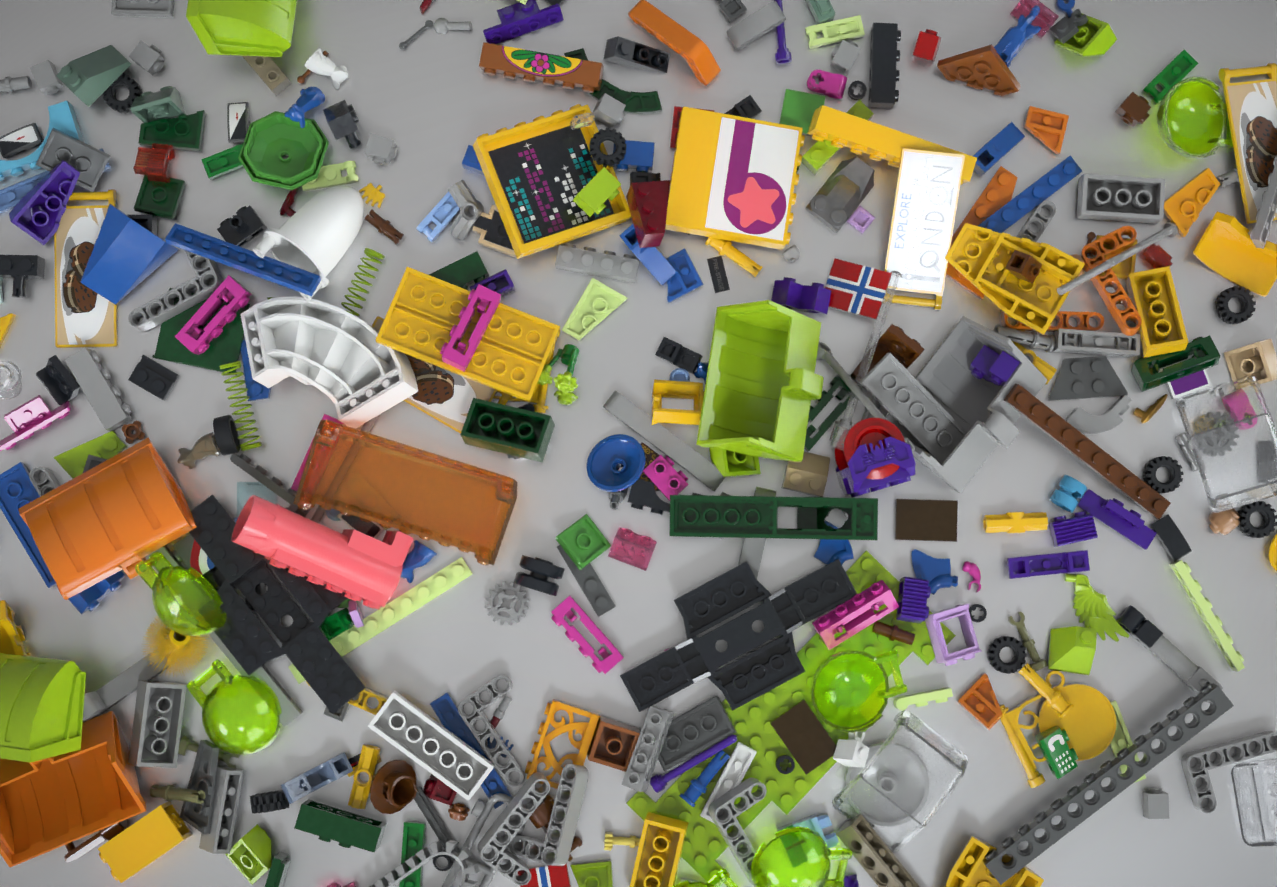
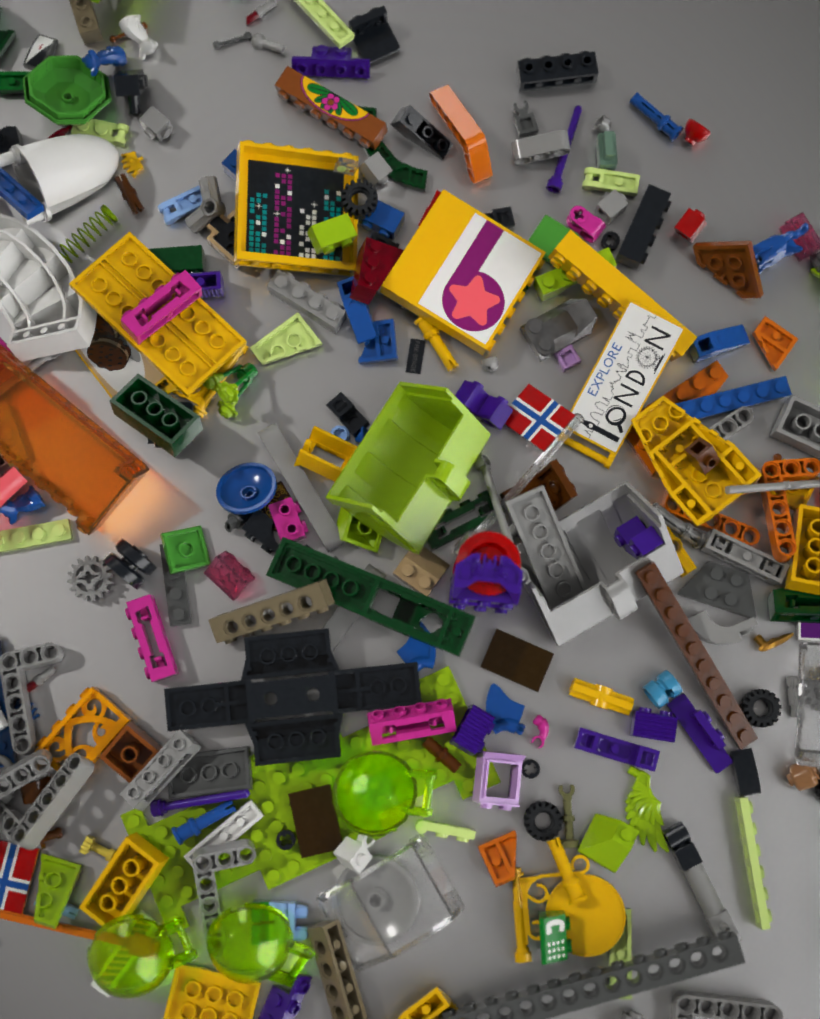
camera: 20 degrees right, 5 degrees down
none -> dark tan brick [208,579,335,644]

